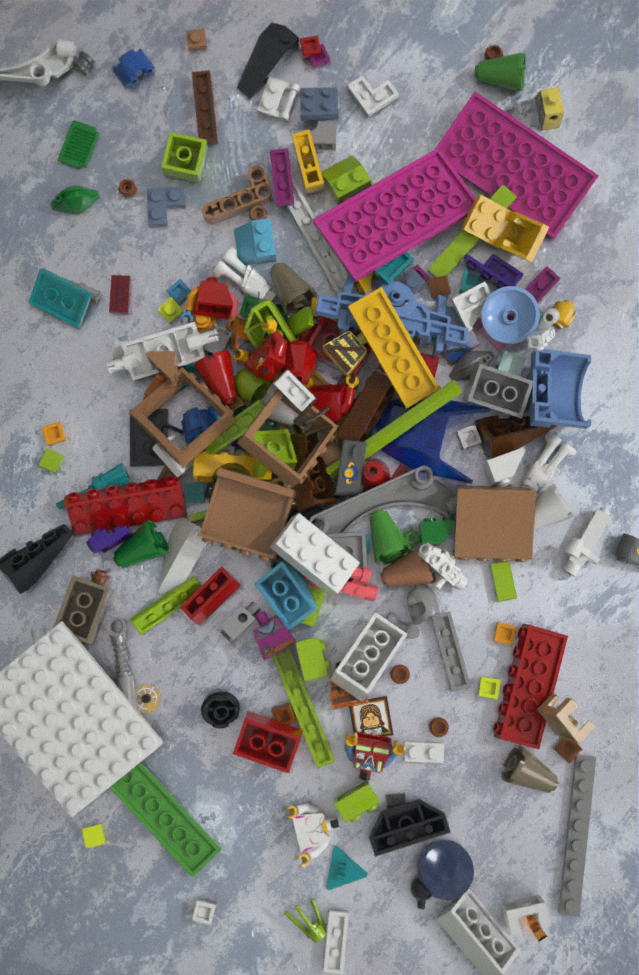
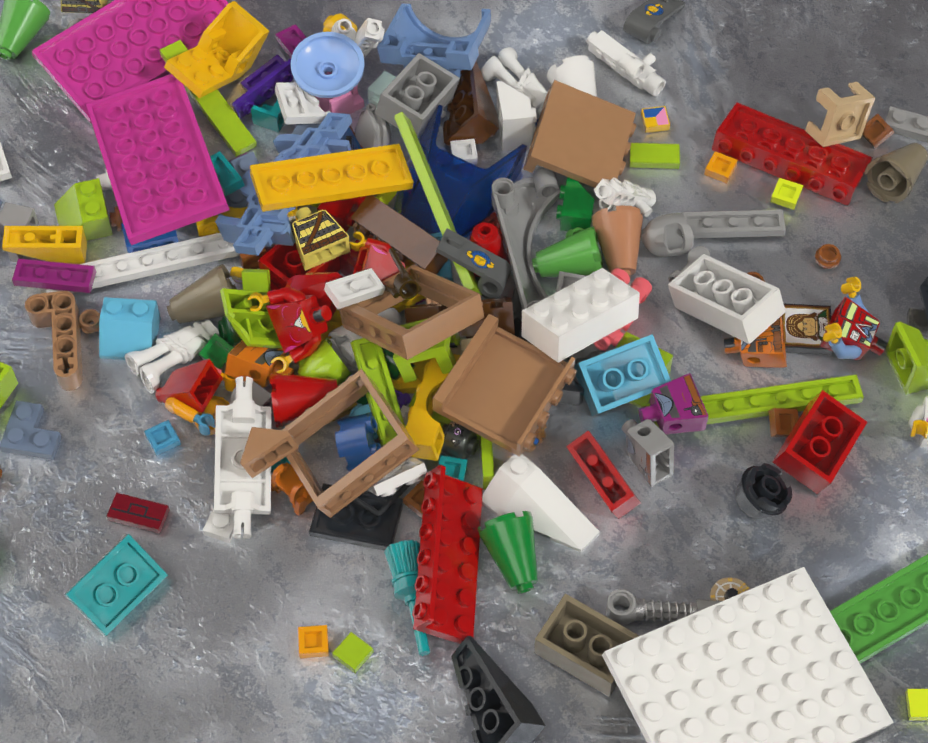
camera: 75 degrees left, 25 degrees down
dark purple plate [86,525,133,555] -> none
dark orange plate [90,569,110,585] -> none
lime tile [130,575,201,635] -> none
neon yellow plate [157,297,184,325] -> none
lime brick [296,637,331,681] -> none
white plate [404,741,444,763] -> none
dark orange tile [428,275,451,298] -> none
none -> tile [641,106,670,133]

